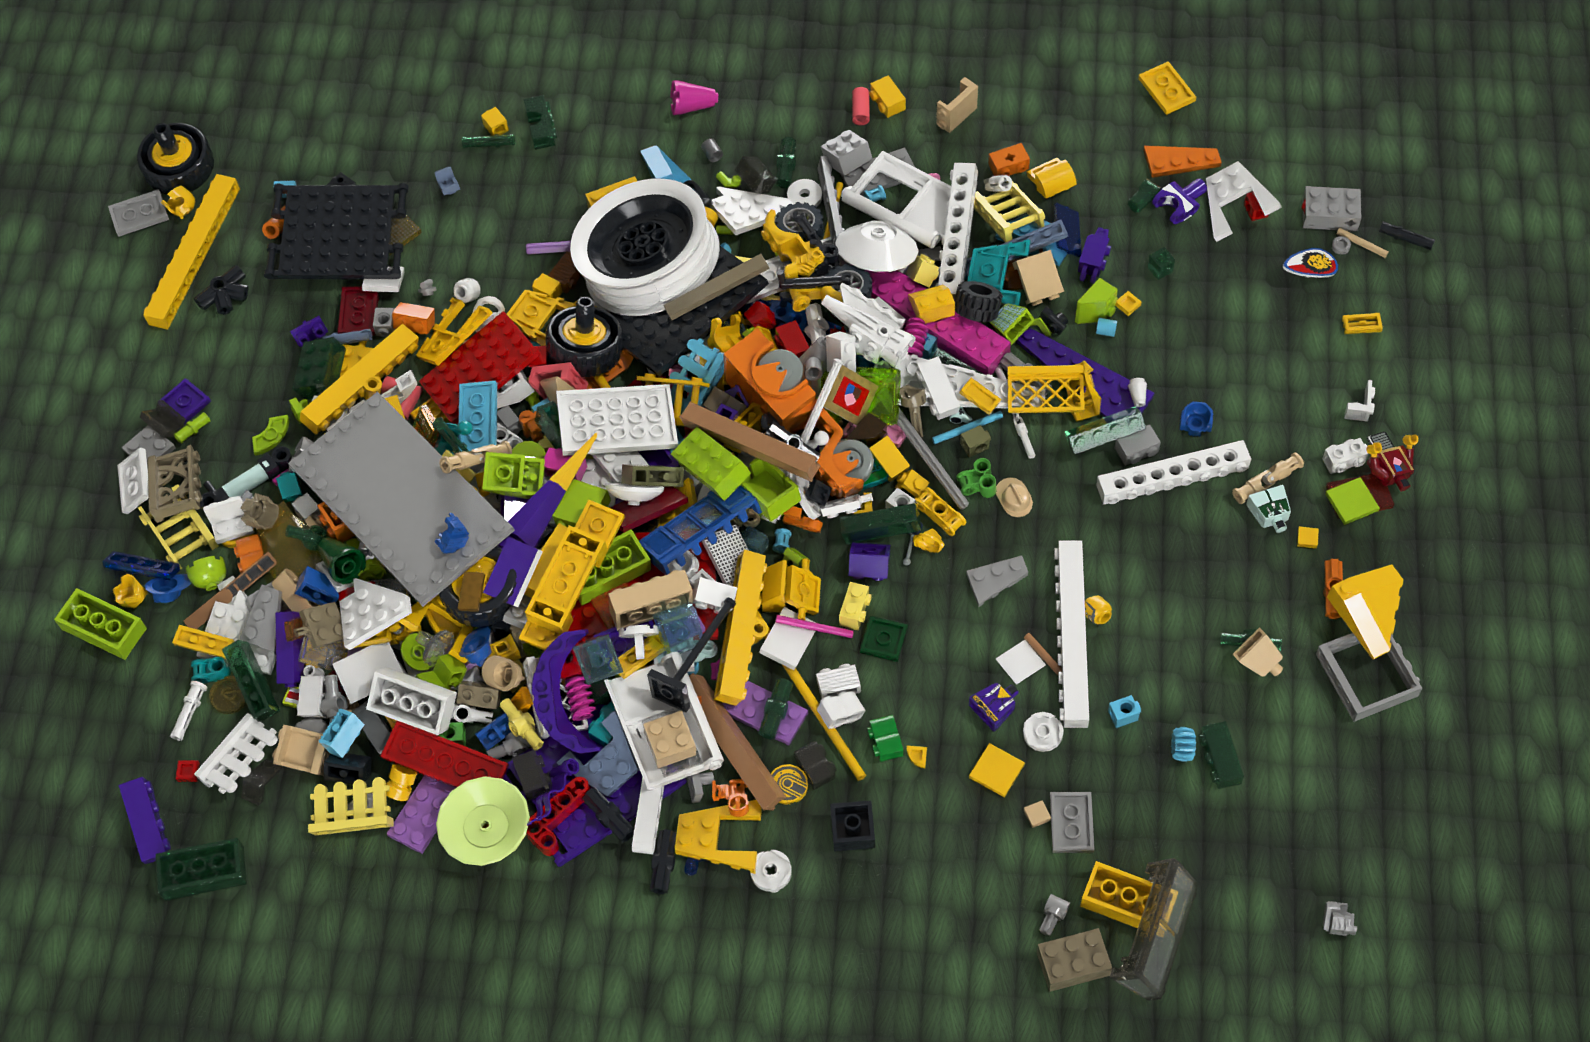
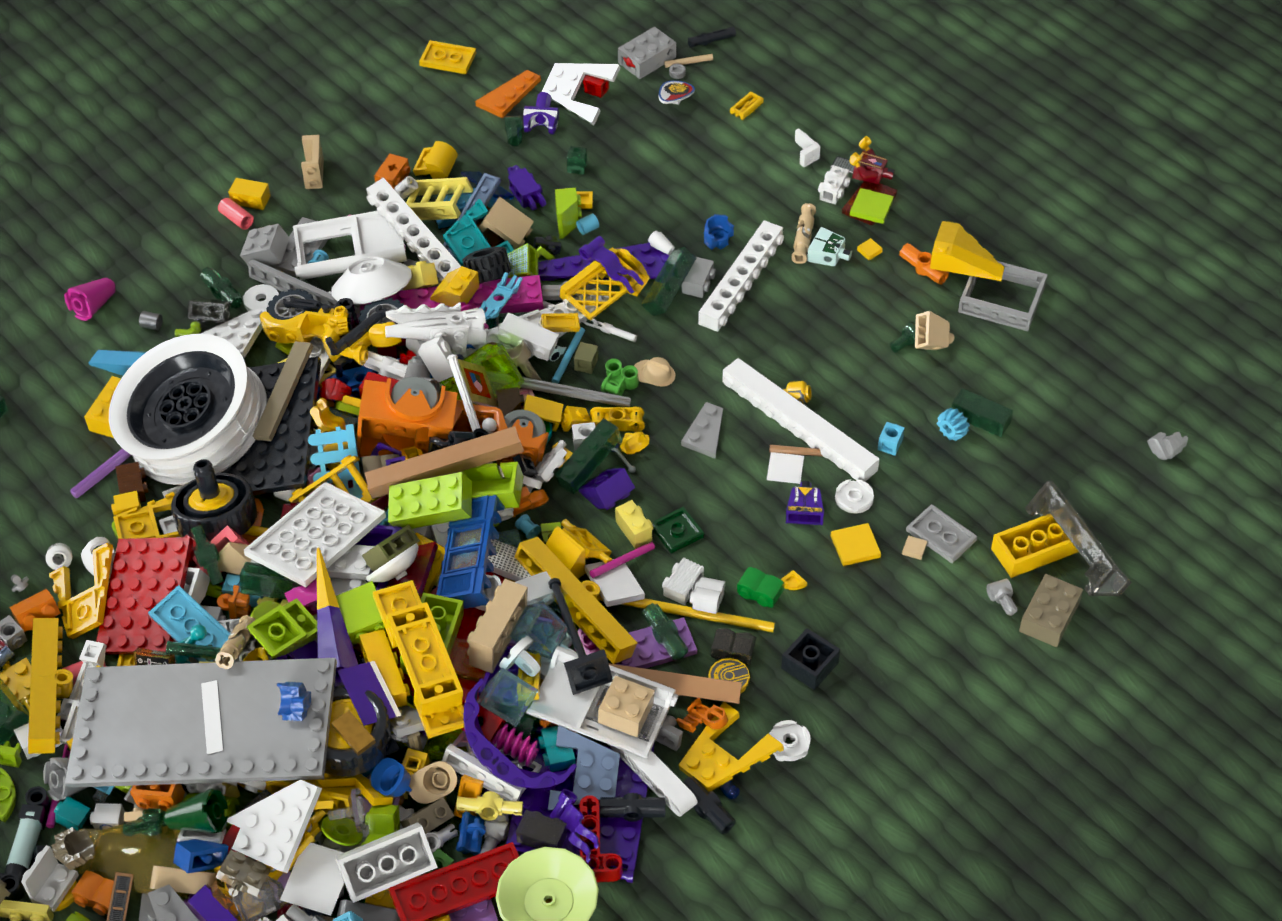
camera: 50 degrees left, 10 degrees down
none -> clear green pin [190,525,224,585]
none -> white sticker [201,680,223,754]
none -> medium azure piece [480,272,523,320]
none -> dark purple flag [579,236,644,294]

